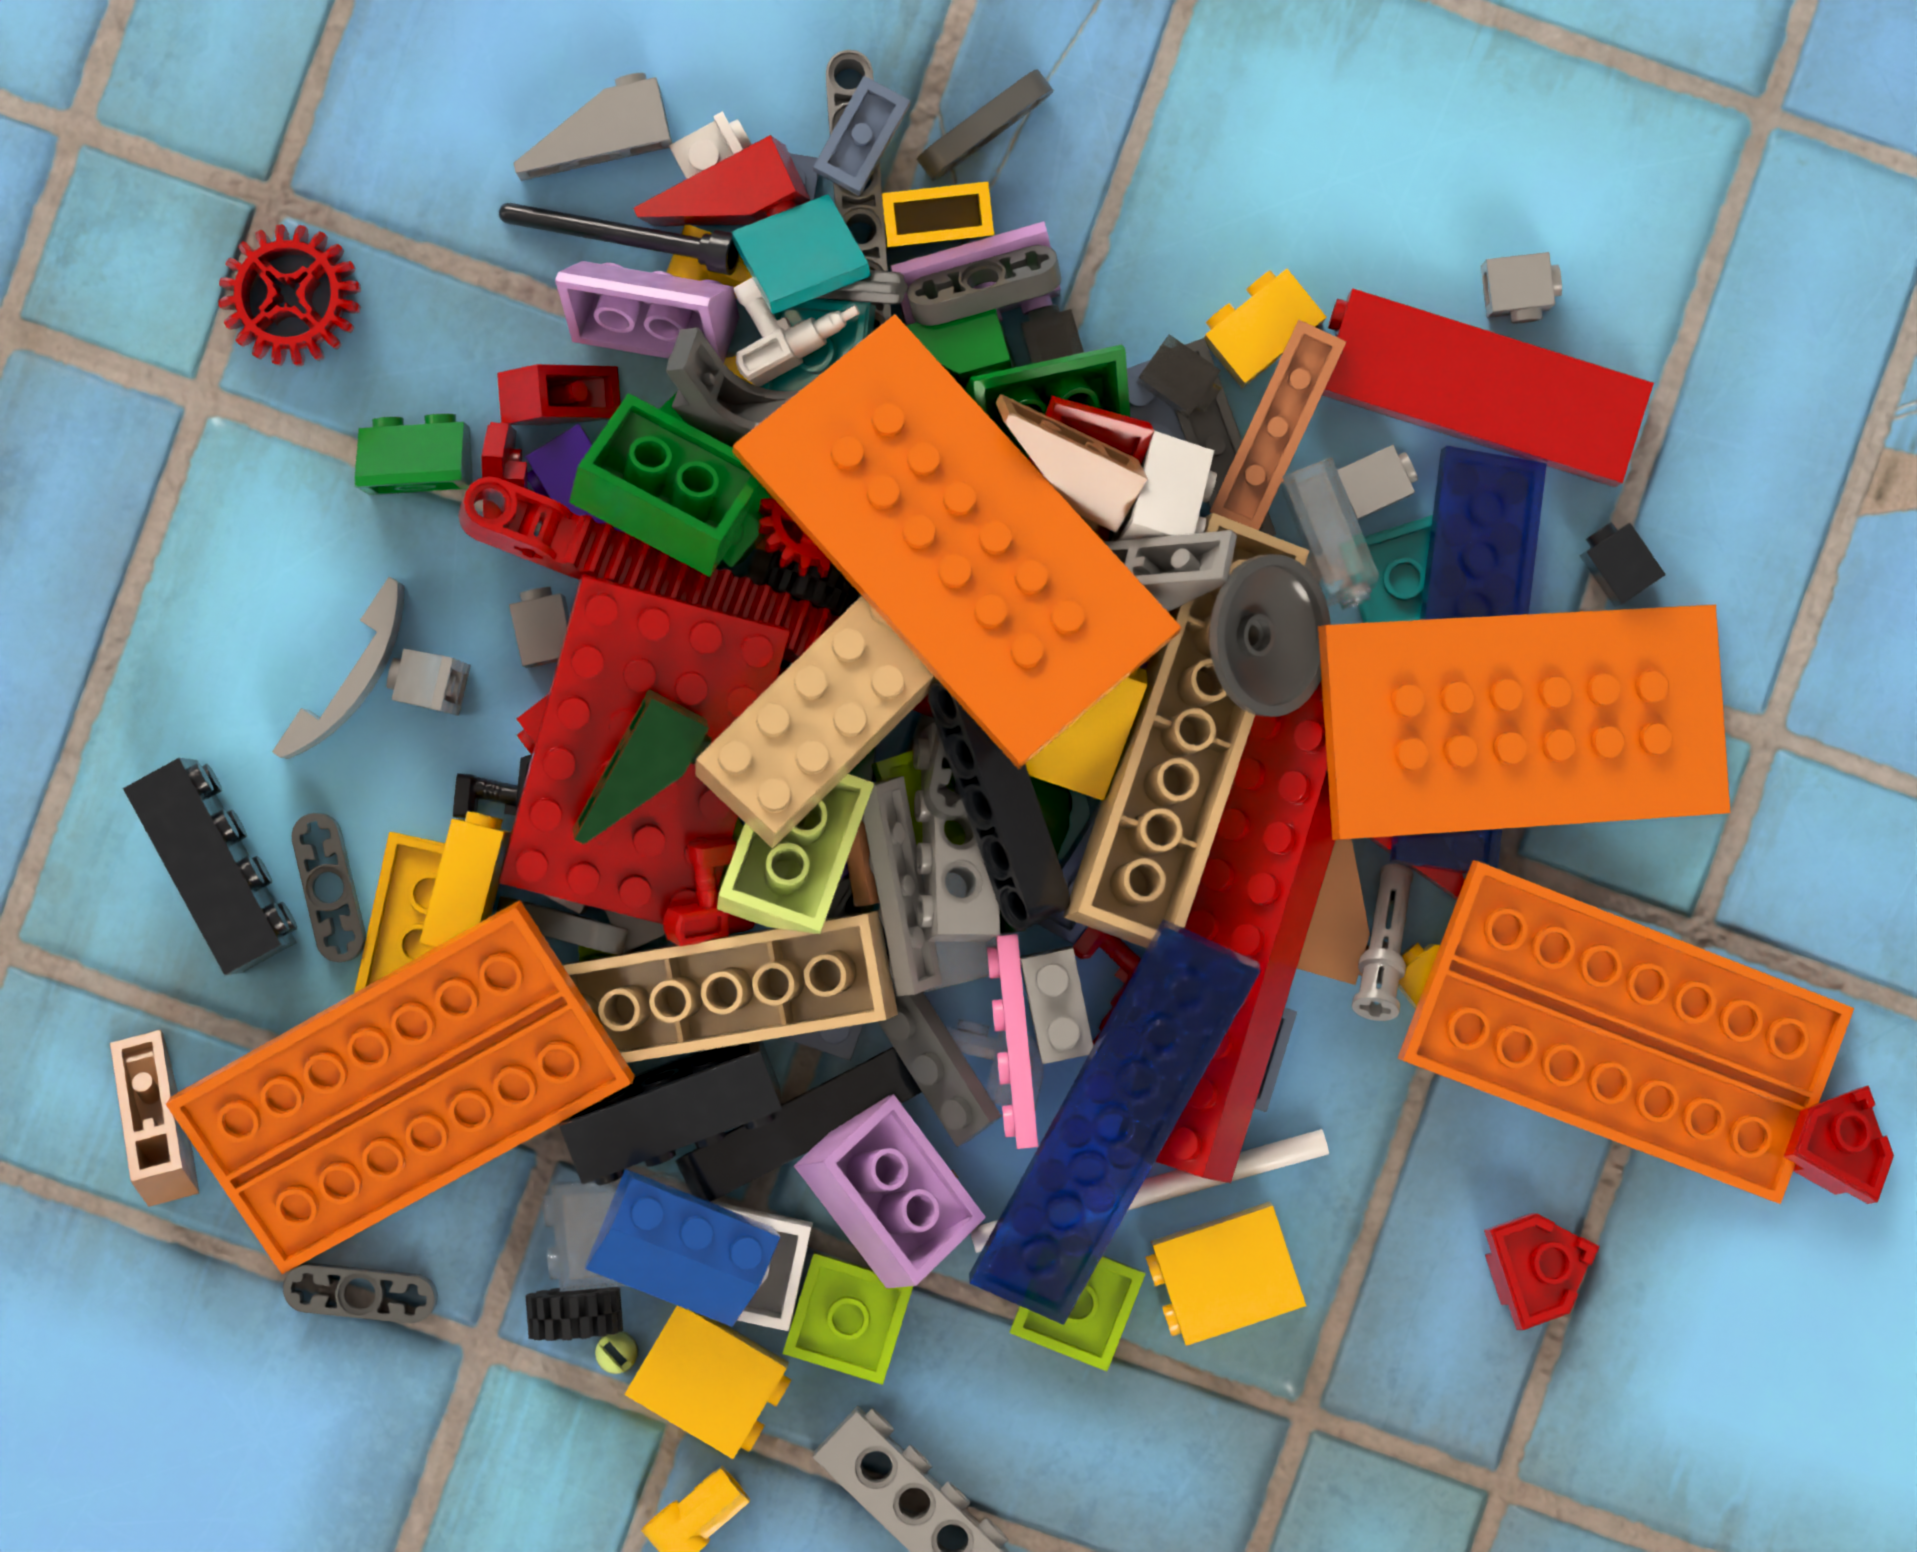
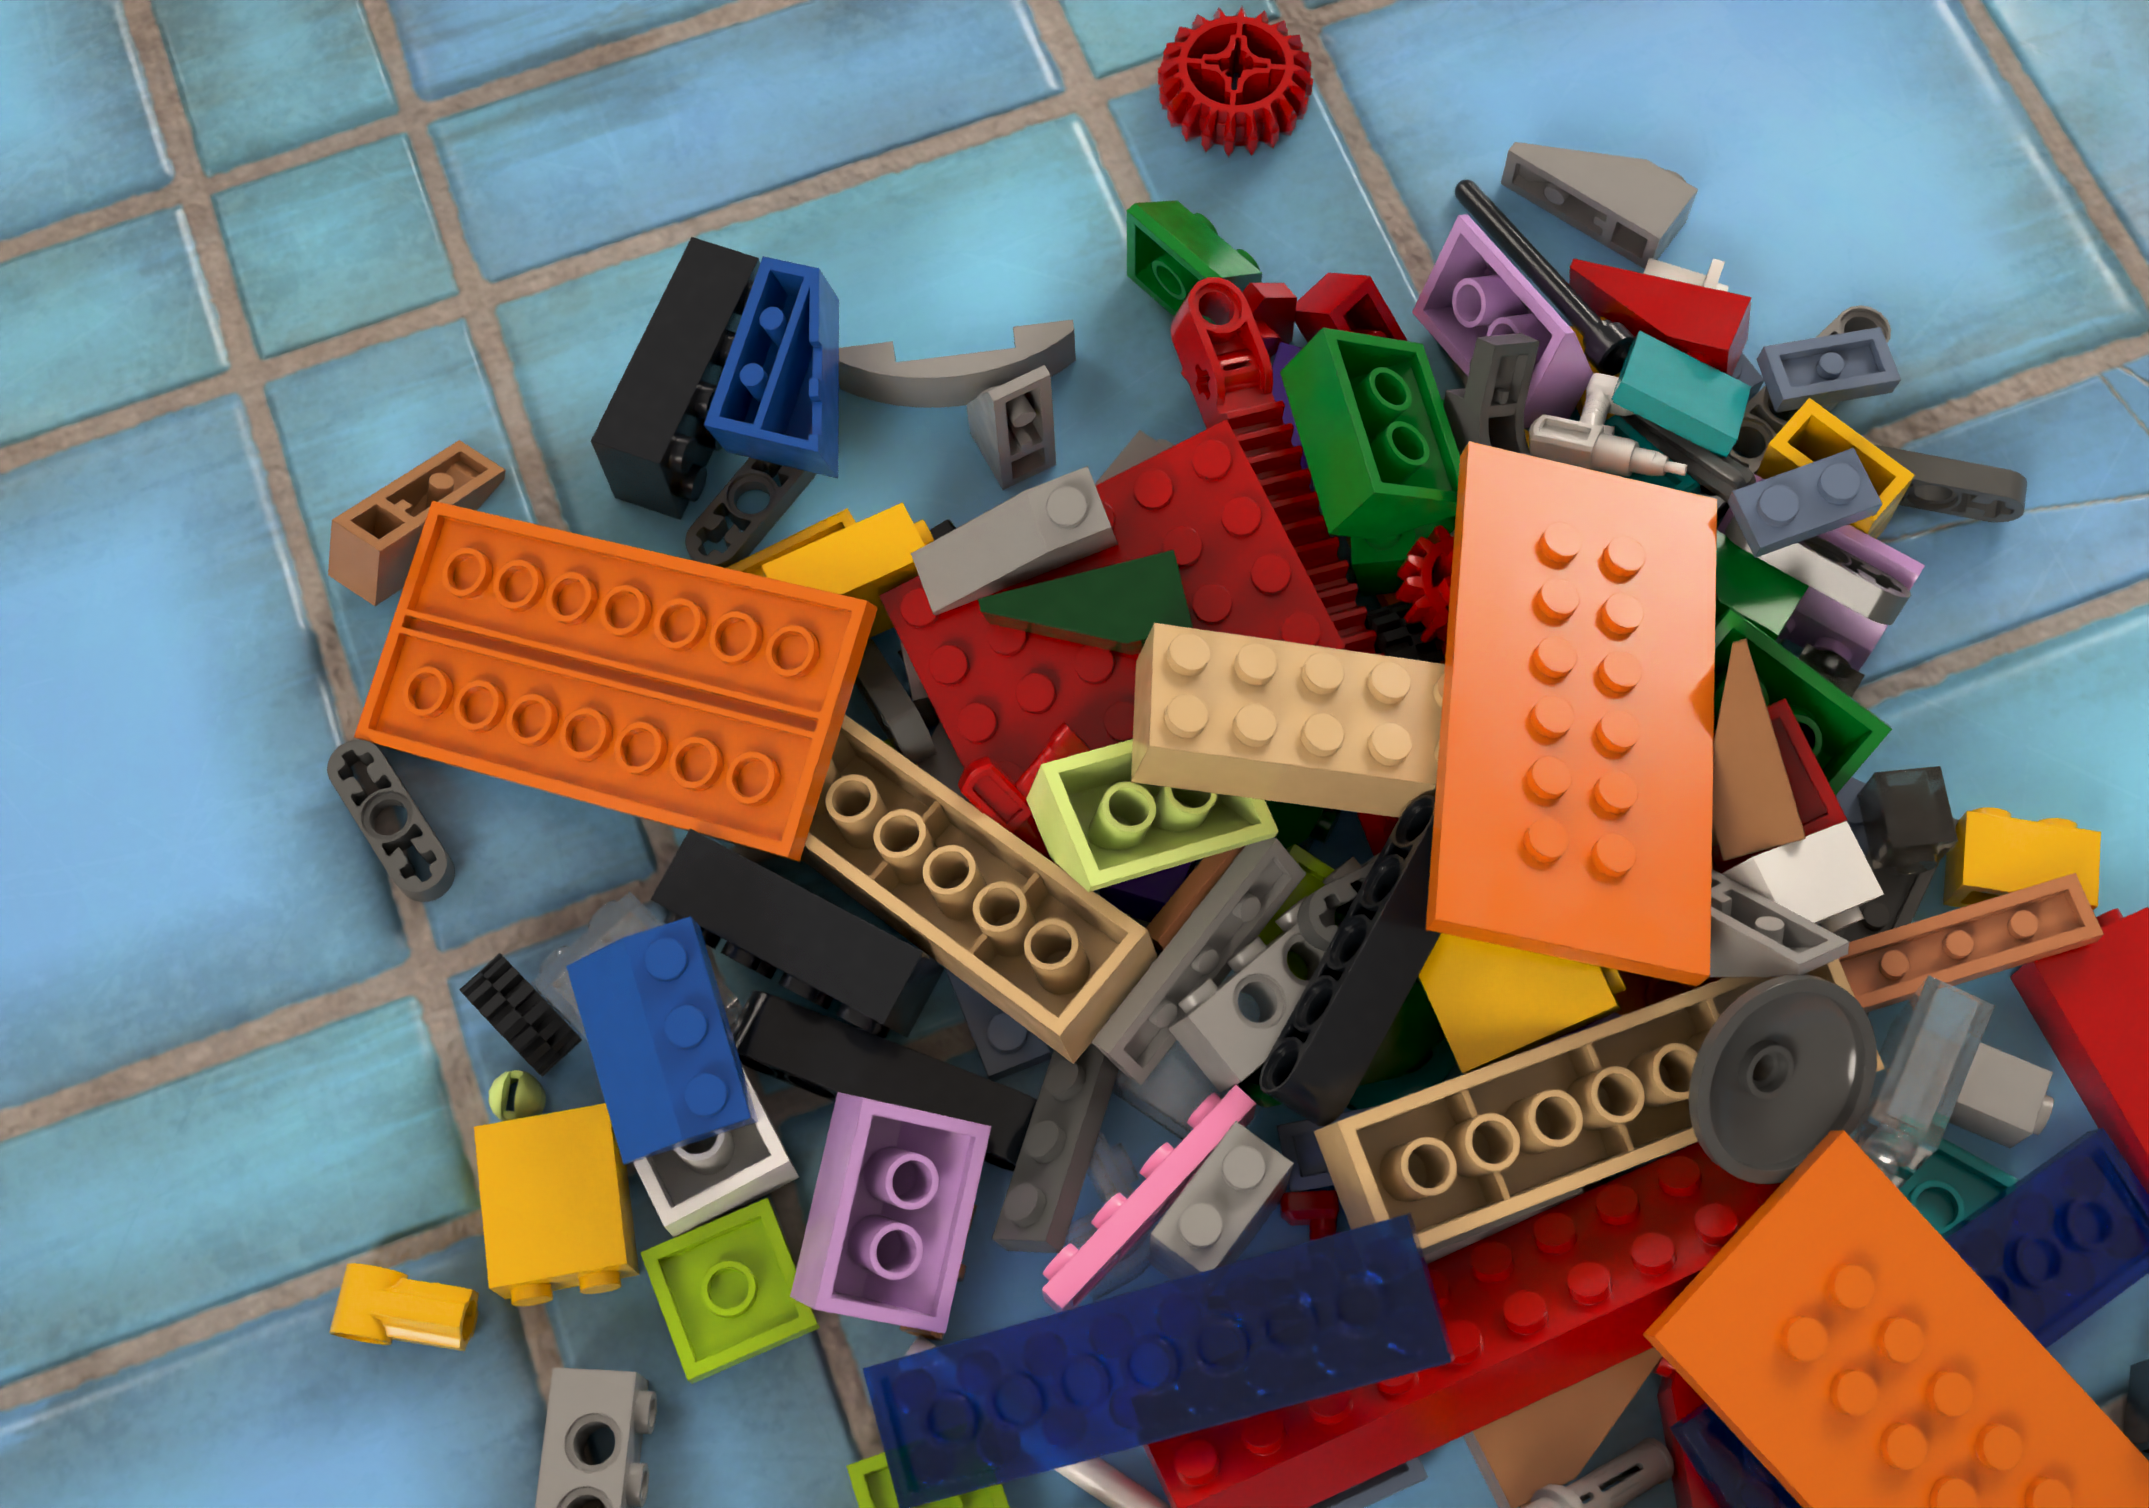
camera: 50 degrees right, 20 degrees down
none -> blue wedge [704,256,839,479]
none -> light grey slope [911,466,1118,616]
none -> sand blue plate [1728,448,1882,558]

